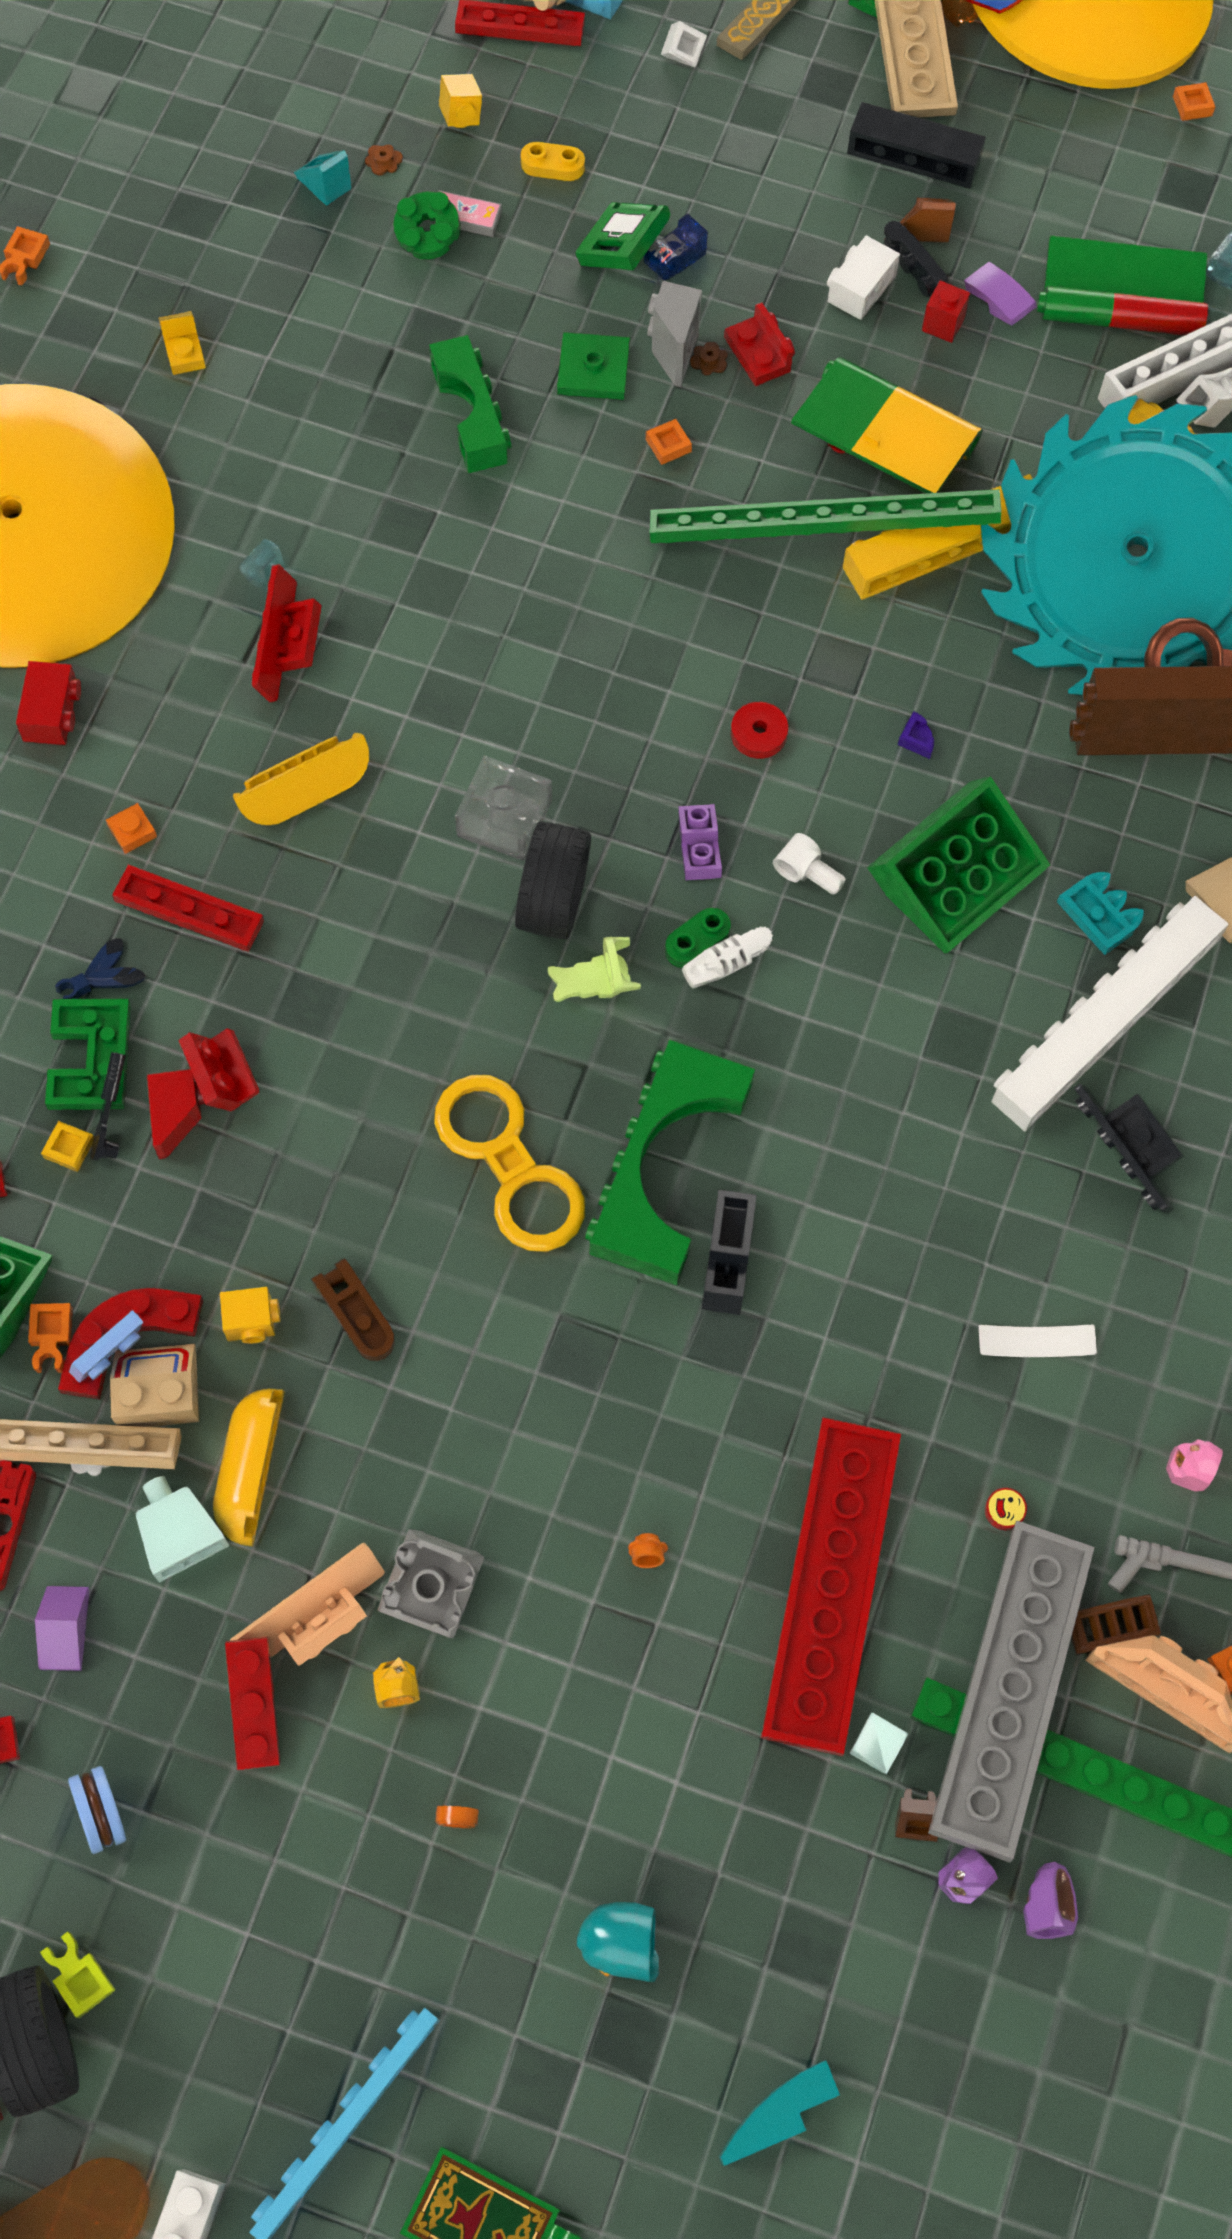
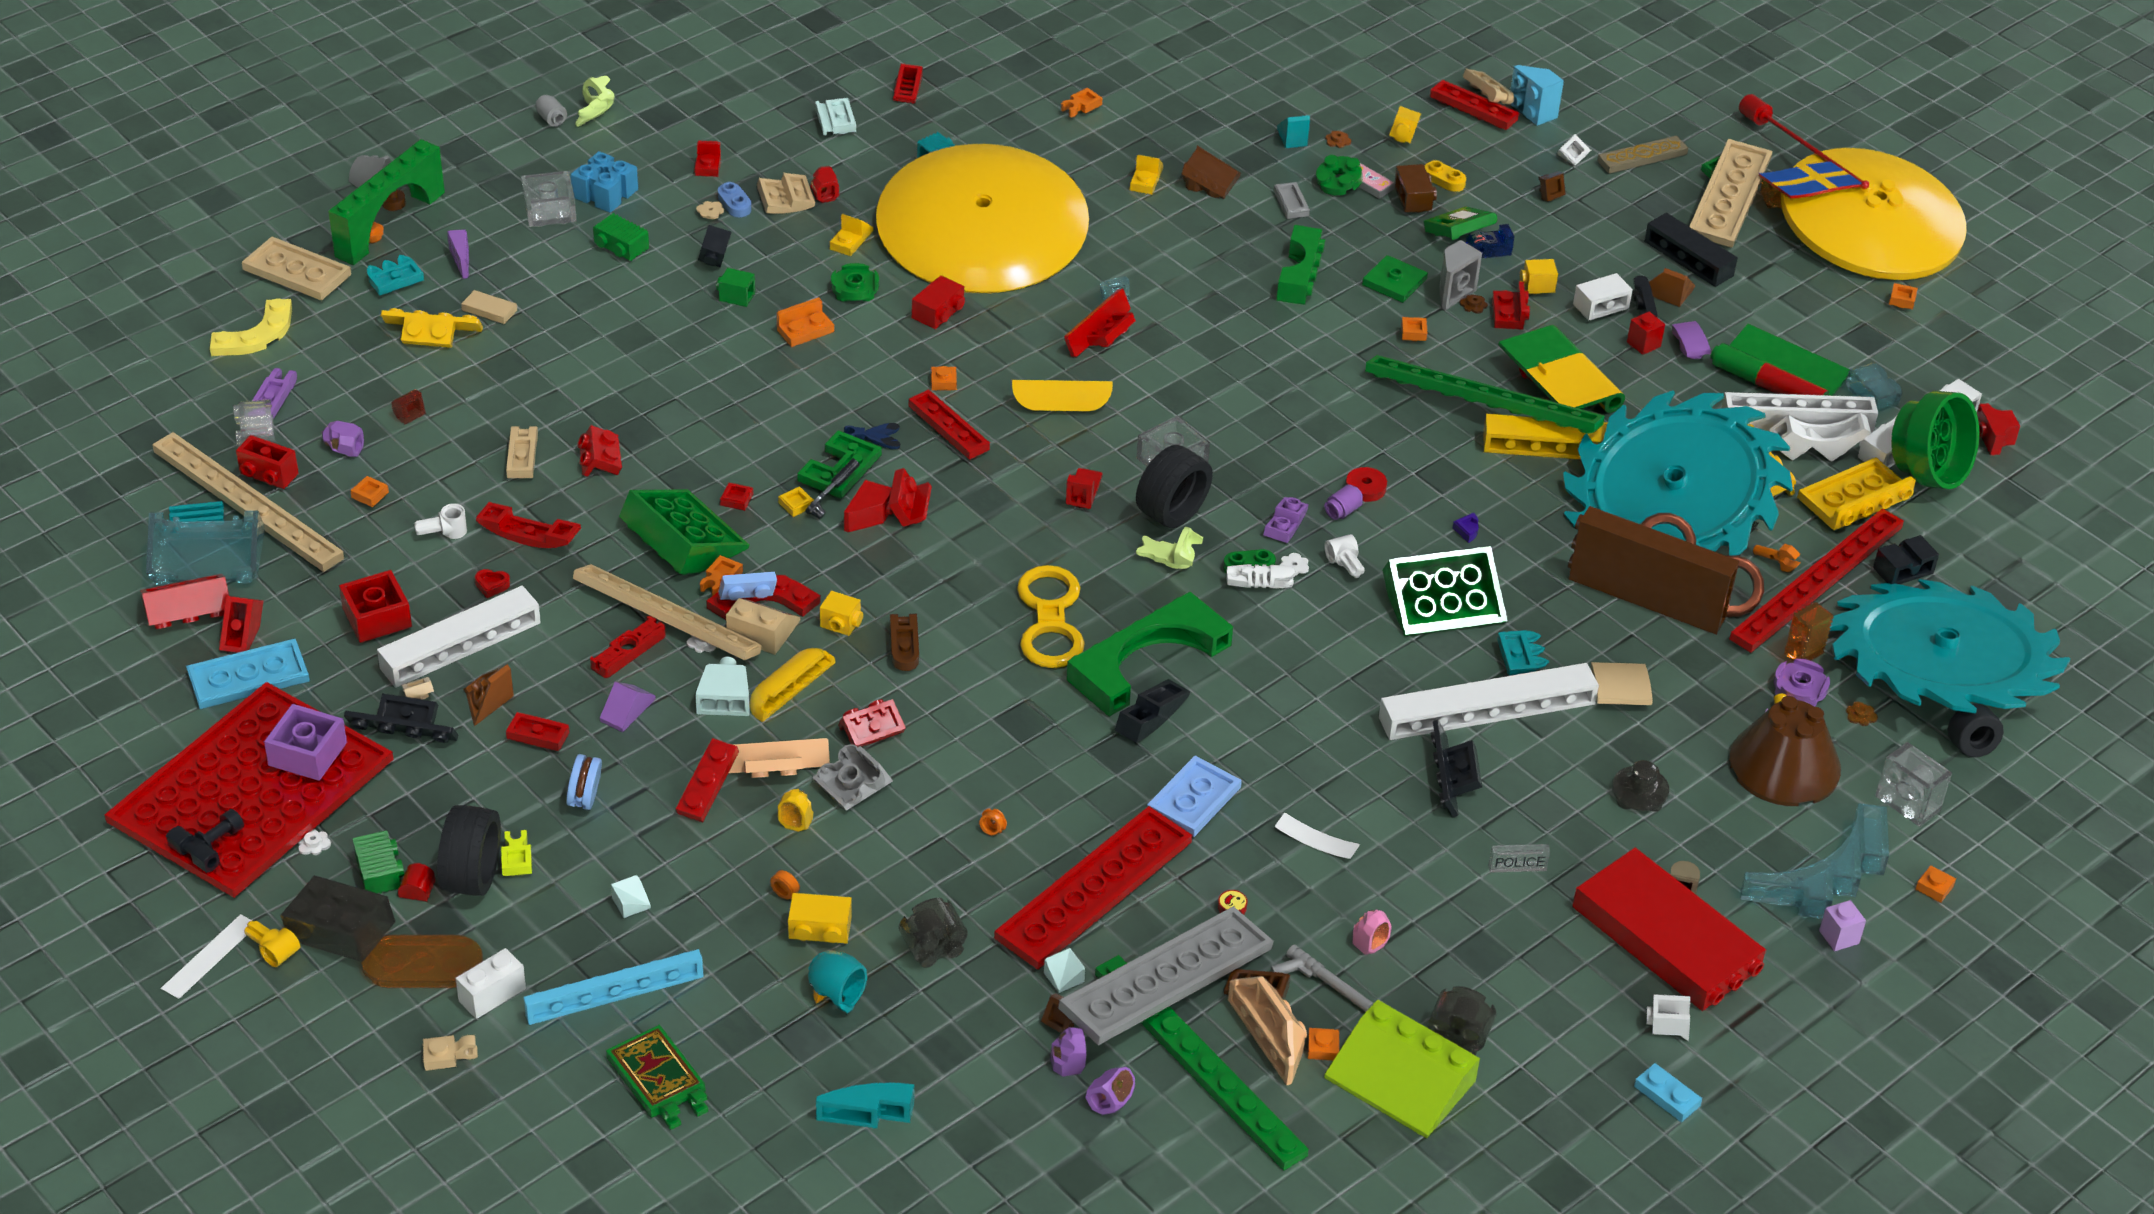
camera: 30 degrees right, 25 degrees down
none -> light aqua slope [611,875,651,918]
none -> yellow brick [788,893,852,944]
none -> bracket [838,699,906,747]
none -> clear smoke brick [899,898,968,968]
none -> red bracket [1066,468,1103,509]
none -> light blue plate [1147,756,1242,837]
none -> reddish brown slope [1182,145,1241,199]
none -> light grey tile [1274,182,1310,219]
none -> white plant [1280,553,1309,576]
none -> medium lavender brick [1324,484,1363,520]
none -> reddish brown brick [1394,164,1437,212]
none -> yellow brick [1520,259,1558,294]
none -> reddish brown tile [1538,171,1566,202]

